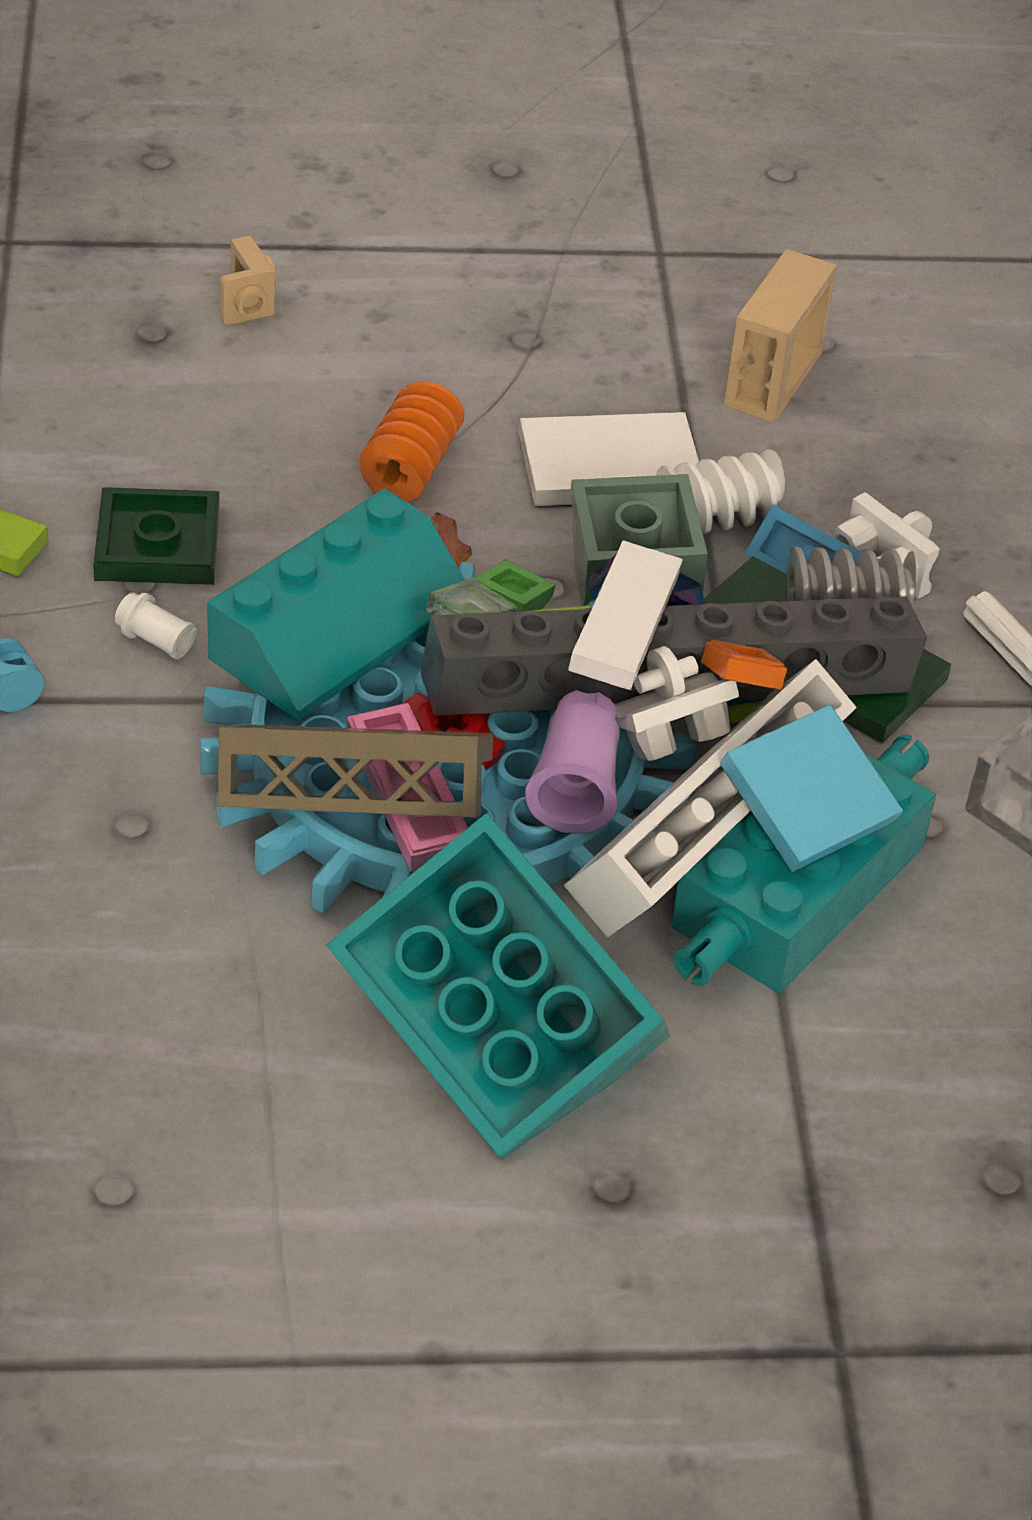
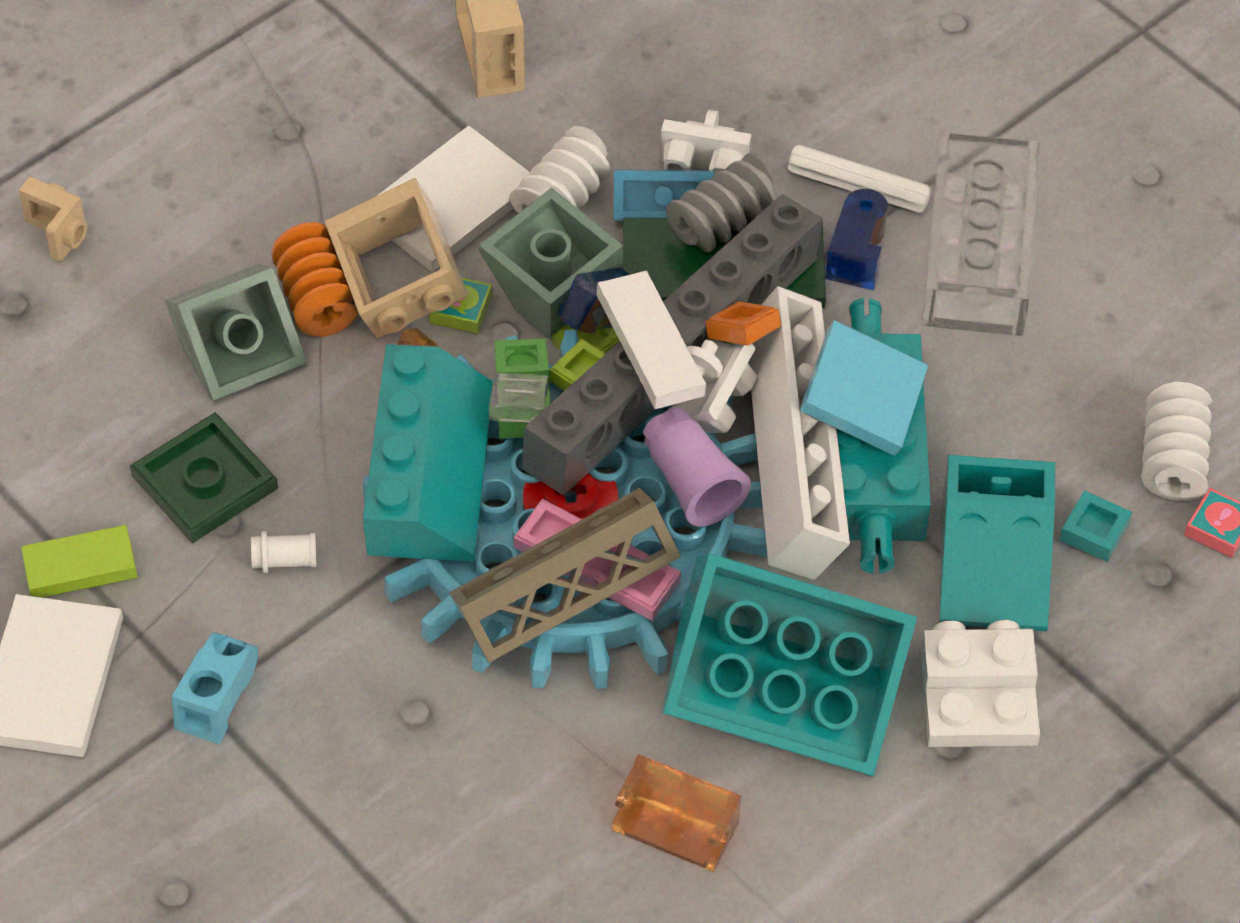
camera: 35 degrees left, 10 degrees up
none -> sand green slope [165,264,308,401]
none -> tan window [325,178,468,339]
none -> lime tile [429,278,493,334]
none -> clear orange hinge [612,754,741,872]
none -> clear blue leg [825,189,888,291]
none -> white plate [921,620,1040,747]
none -> teal slope [939,455,1055,631]
none -> teal plate [1060,490,1132,562]

